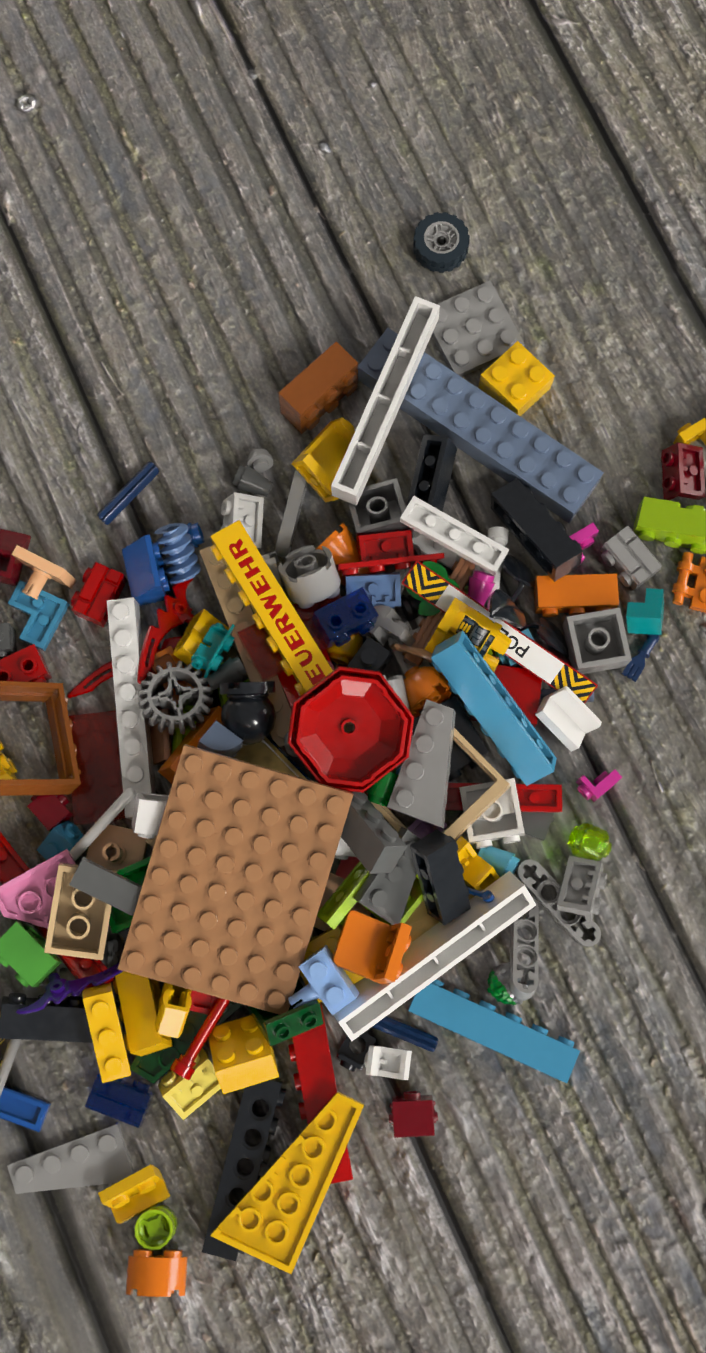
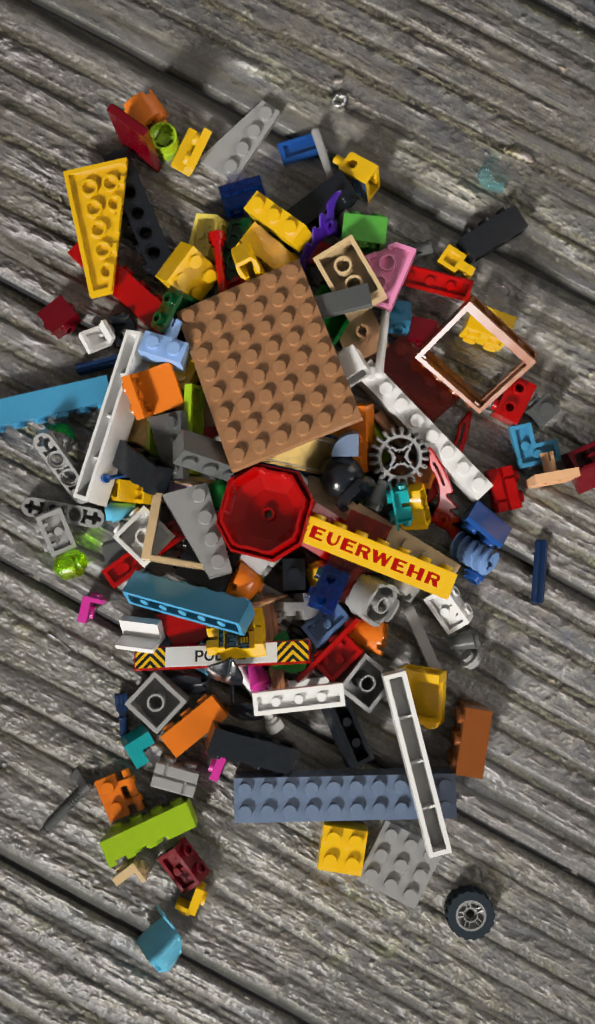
camera: 140 degrees right, 10 degrees up
none -> dark red tile [106,103,162,173]

